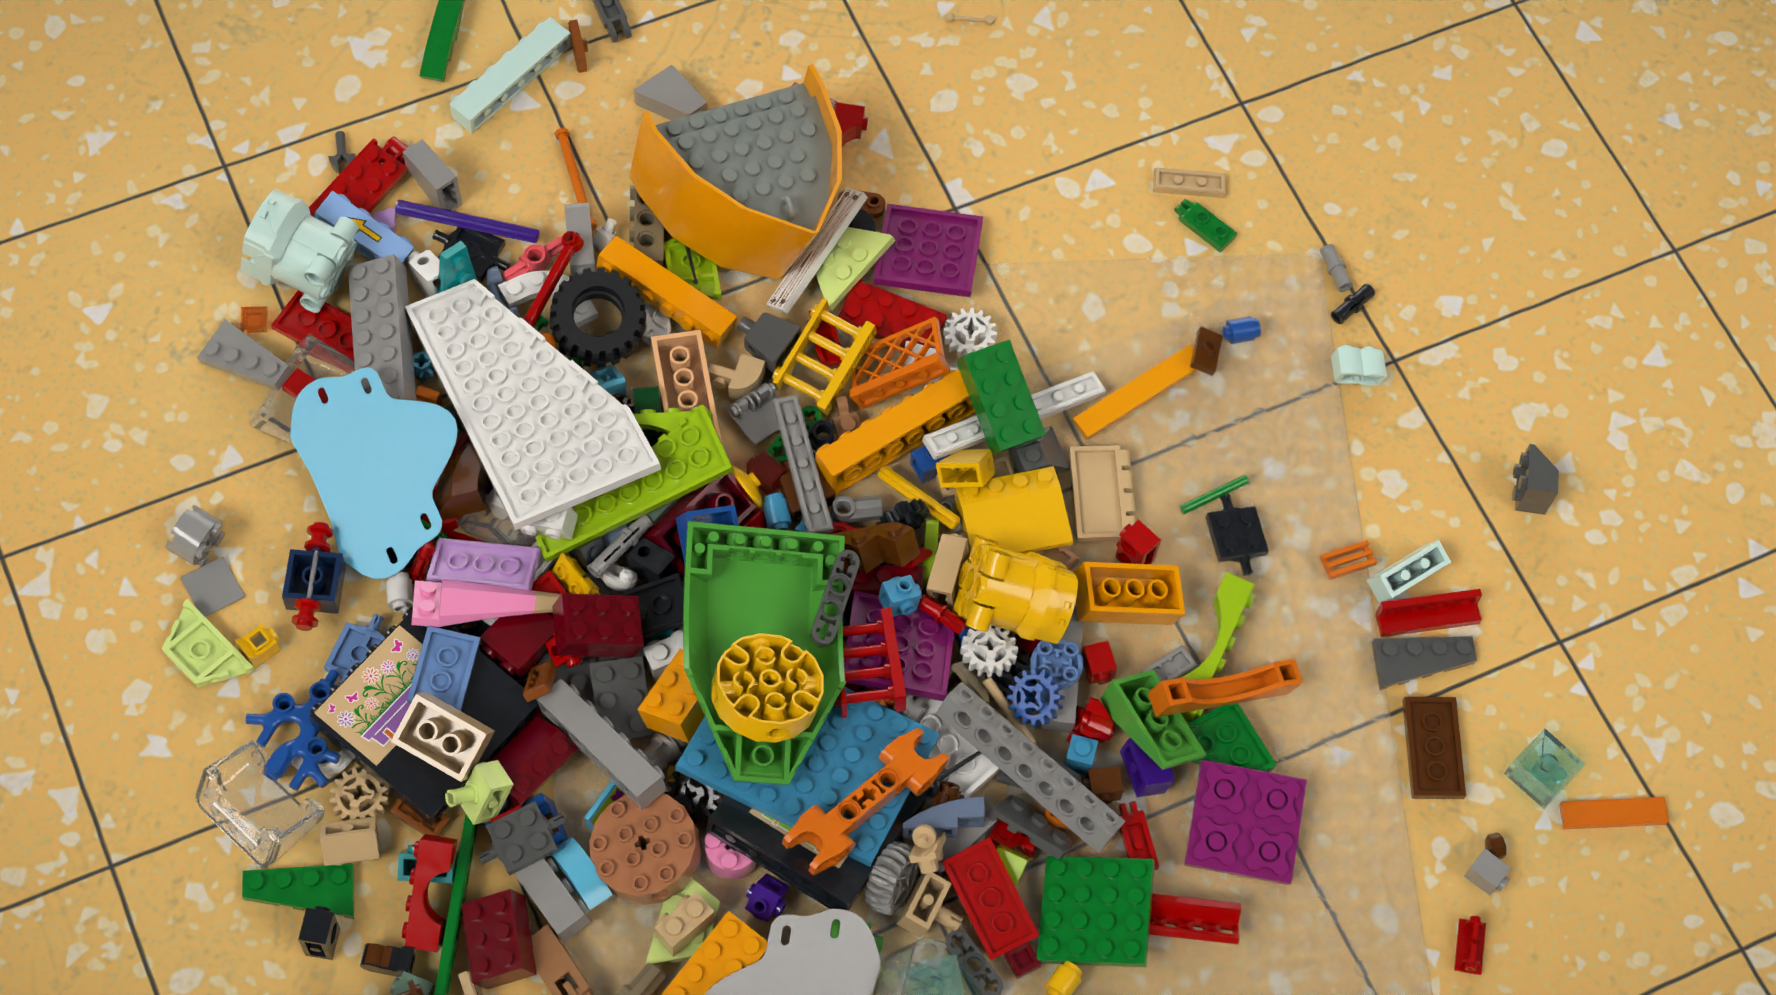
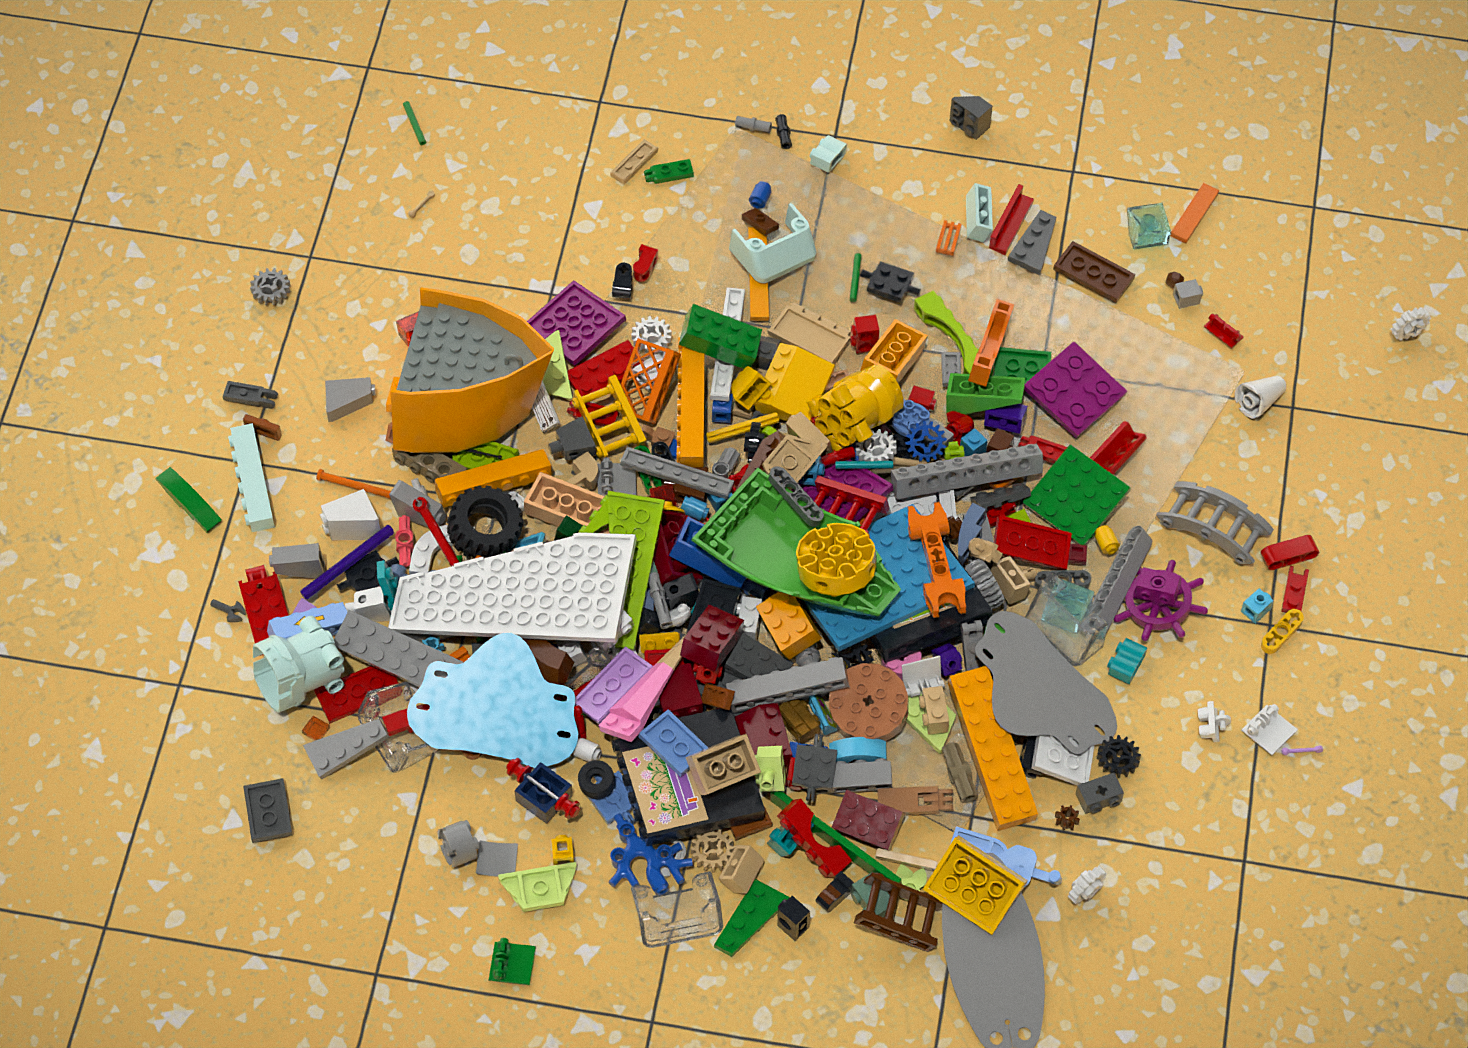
camera: 50 degrees left, 5 degrees down
none -> dark grey plate [243,778,293,843]
none -> white slope [319,489,380,540]
none -> green hinge [488,938,536,985]
none -> black tyre [578,760,615,799]
none -> black piece [612,262,633,299]
none -> red leg [633,244,658,282]
none -> light aqua windscreen [729,203,817,283]
none -> tan wing [762,434,828,490]
none -> pearl gold brick [779,698,821,744]
none -> teal bar [835,461,893,469]
none -> white hinge [902,656,945,697]
none -> lime gear [944,441,965,460]
none -> light grey plate [960,620,986,671]

